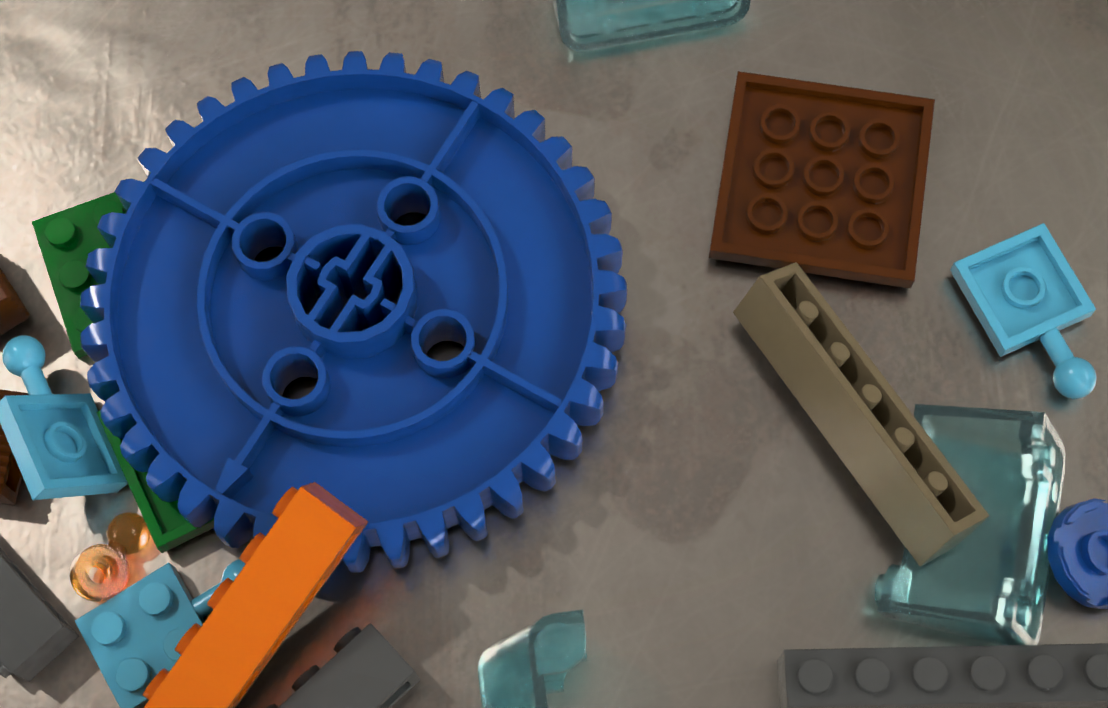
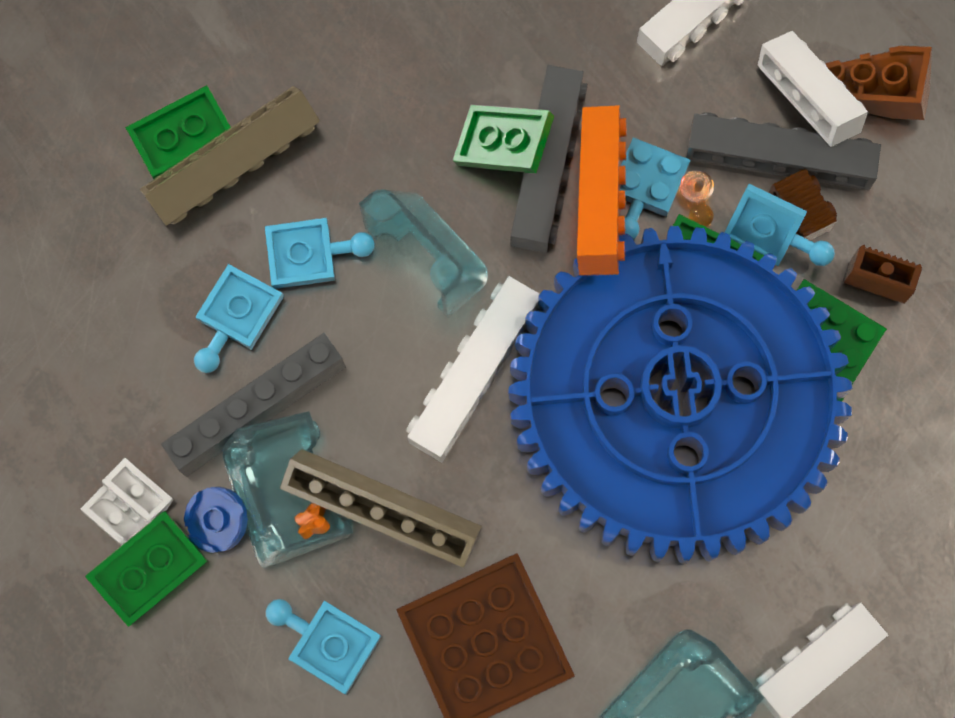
camera: 145 degrees right, 5 degrees up
none -> orange piece [294,503,330,540]
none -> white brick [406,276,540,463]

